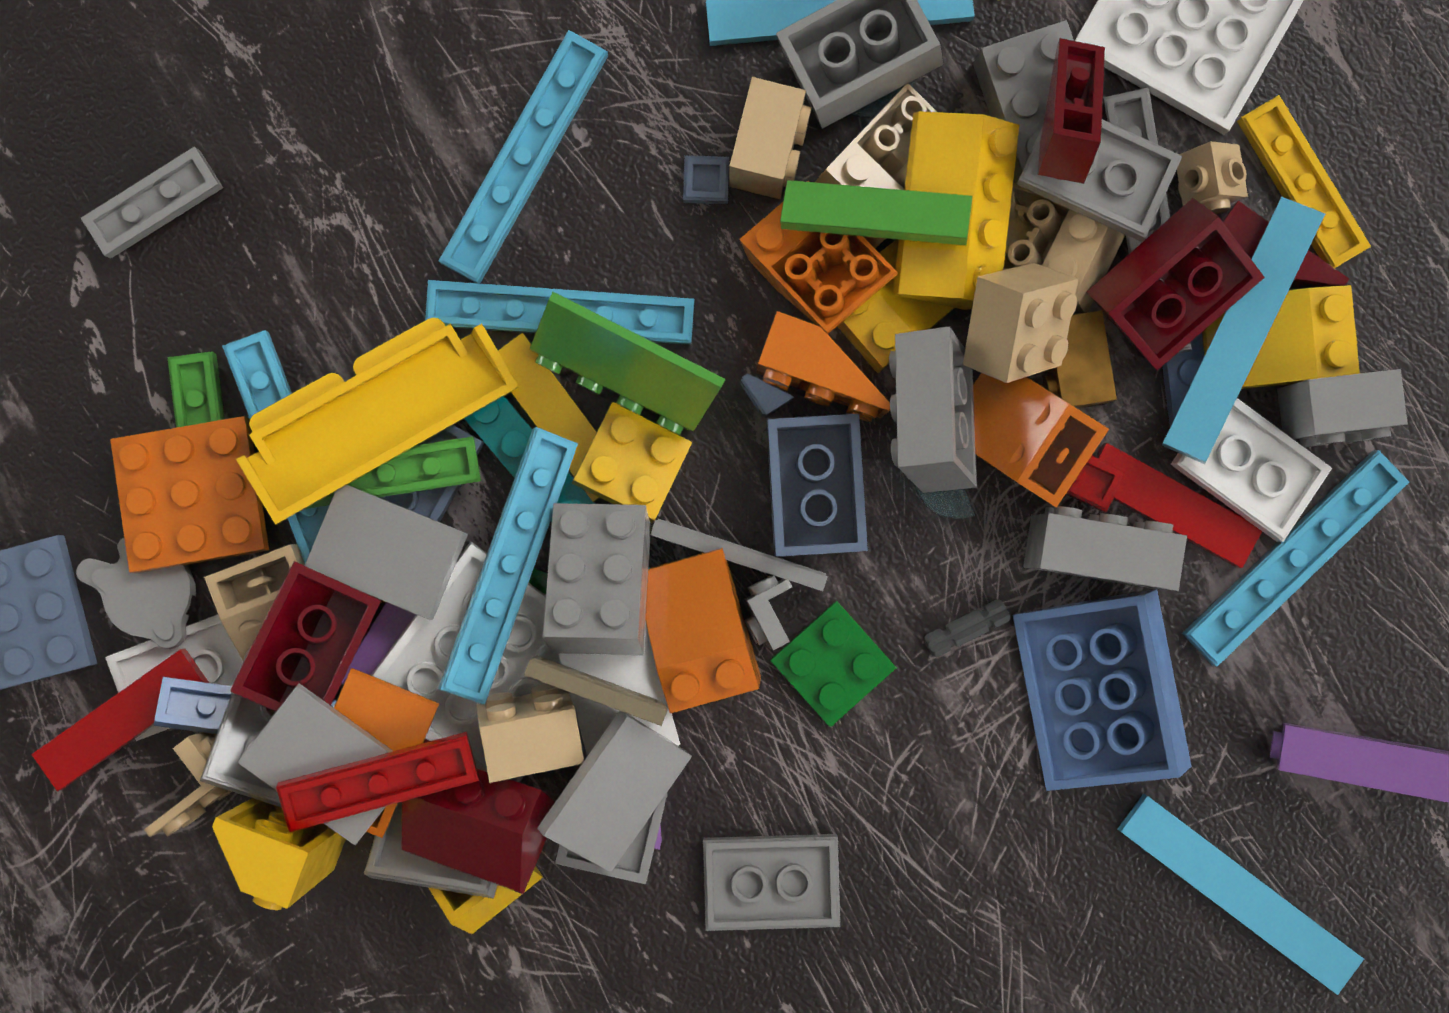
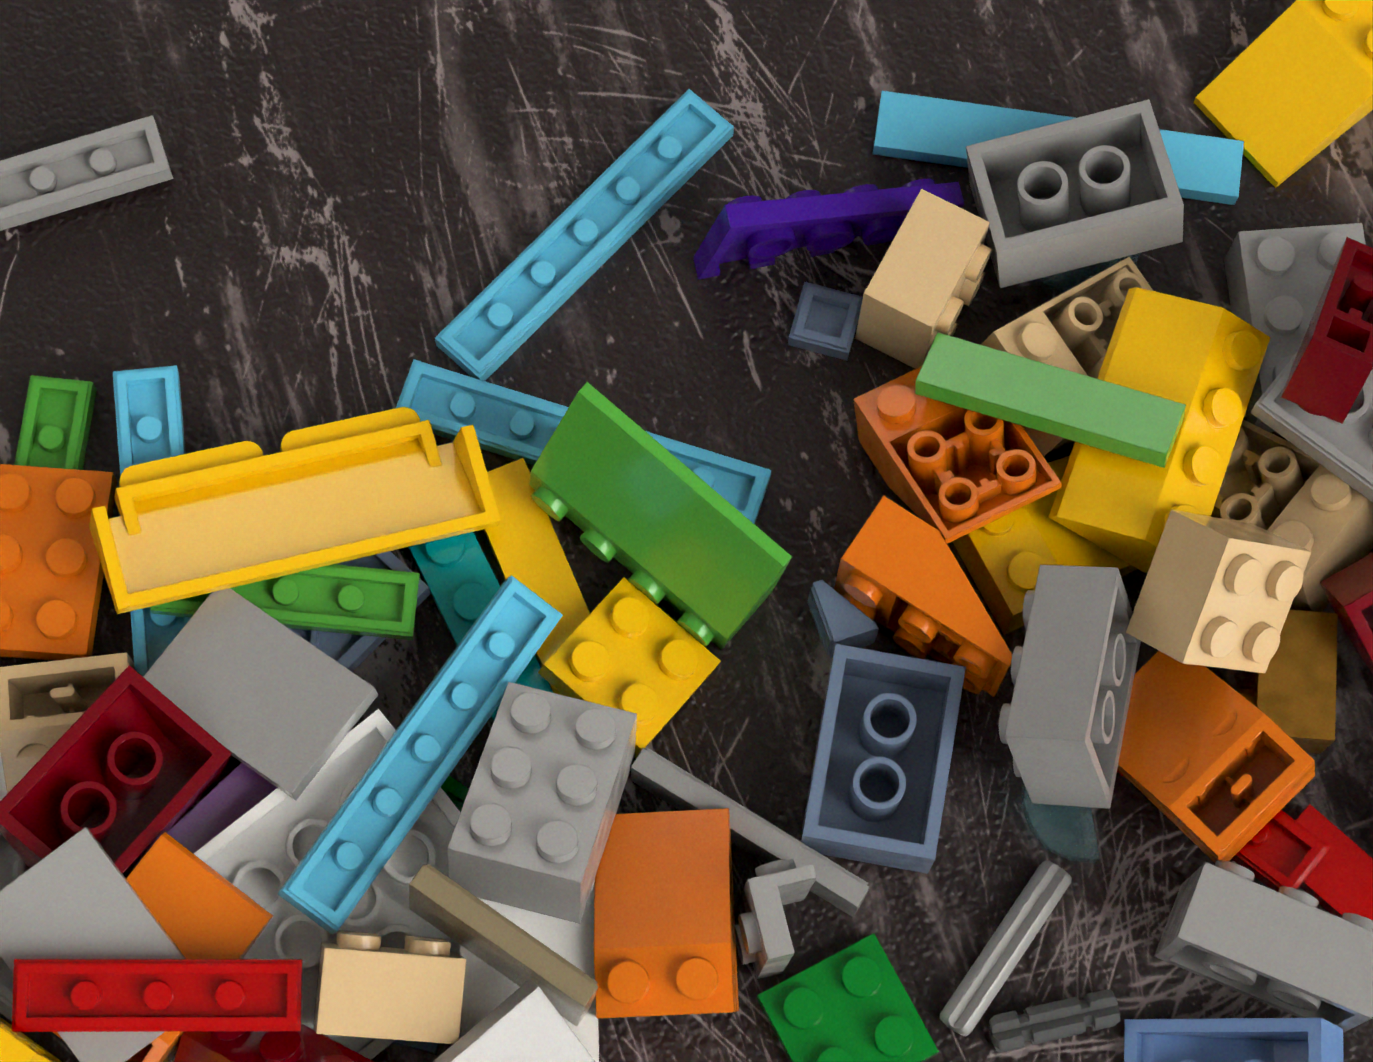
camera: 15 degrees right, 15 degrees down
none -> dark purple wing [693,179,964,280]
none -> light grey axle [940,860,1072,1036]

